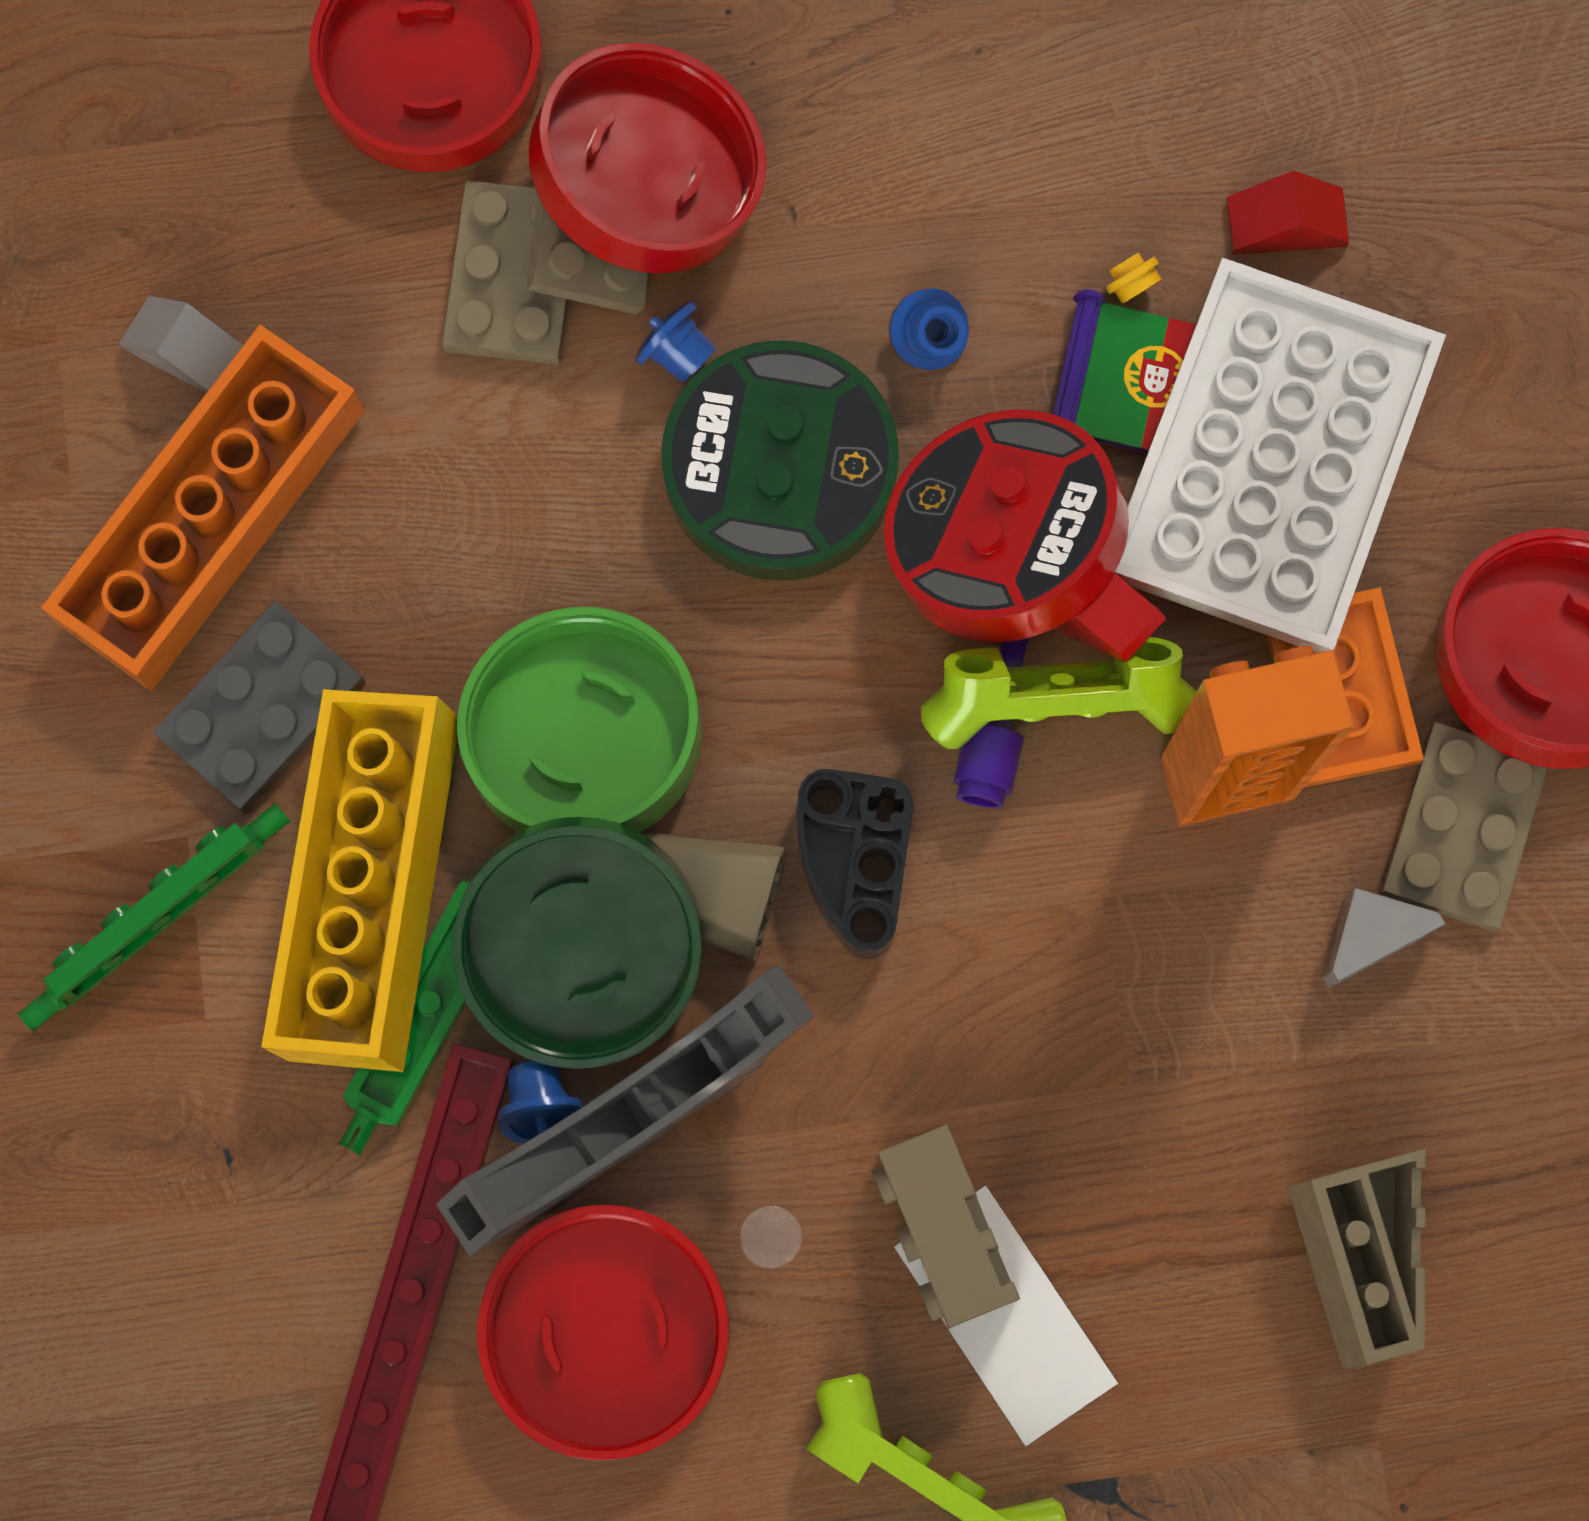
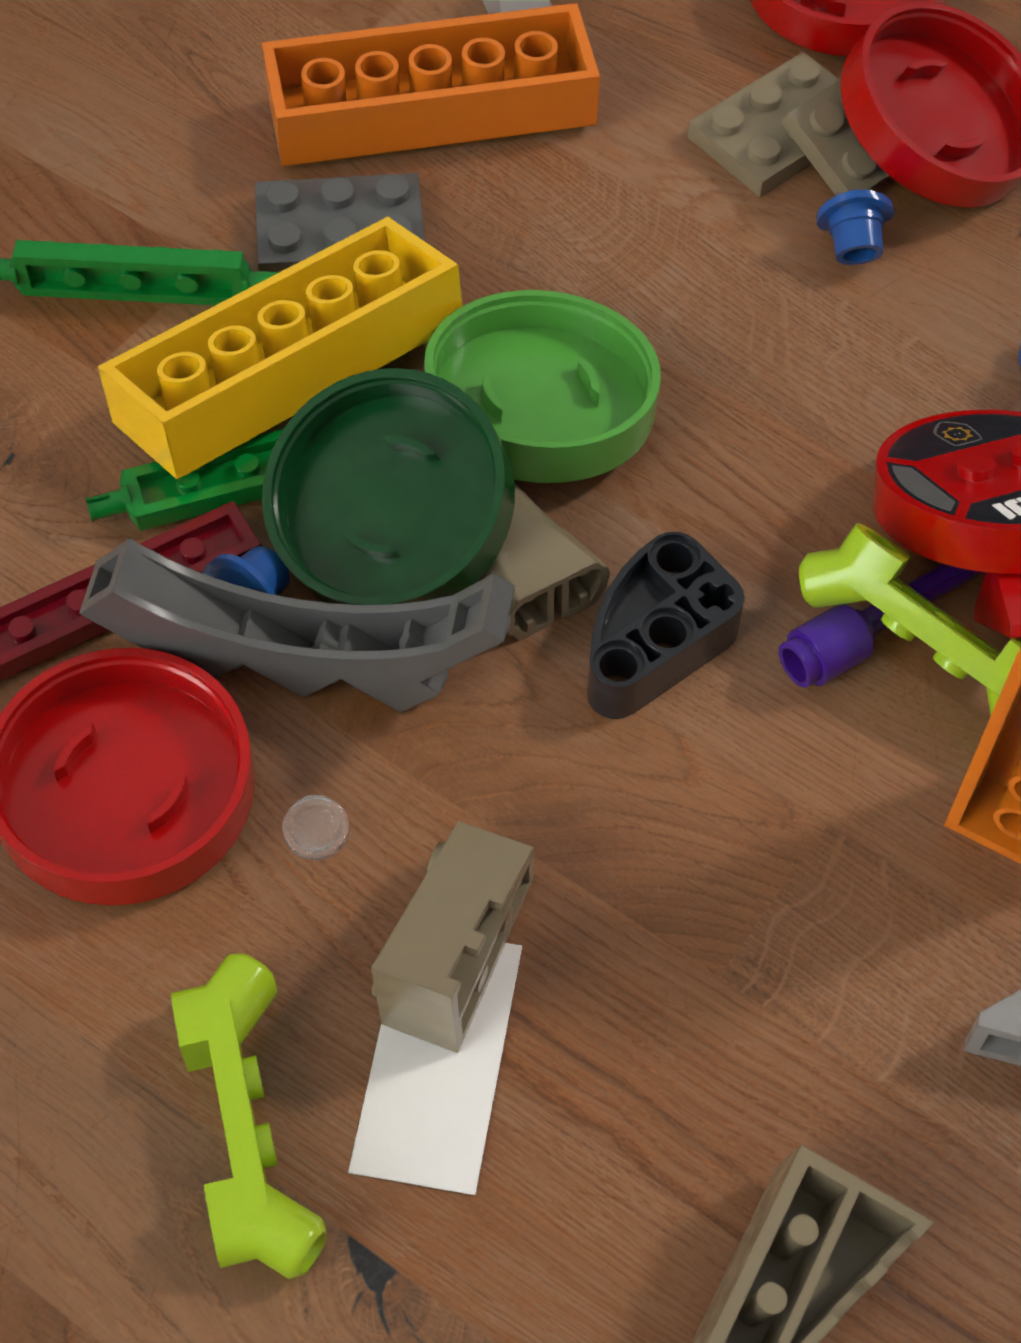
camera: 40 degrees right, 20 degrees down
piece [662,340,899,581] -> none

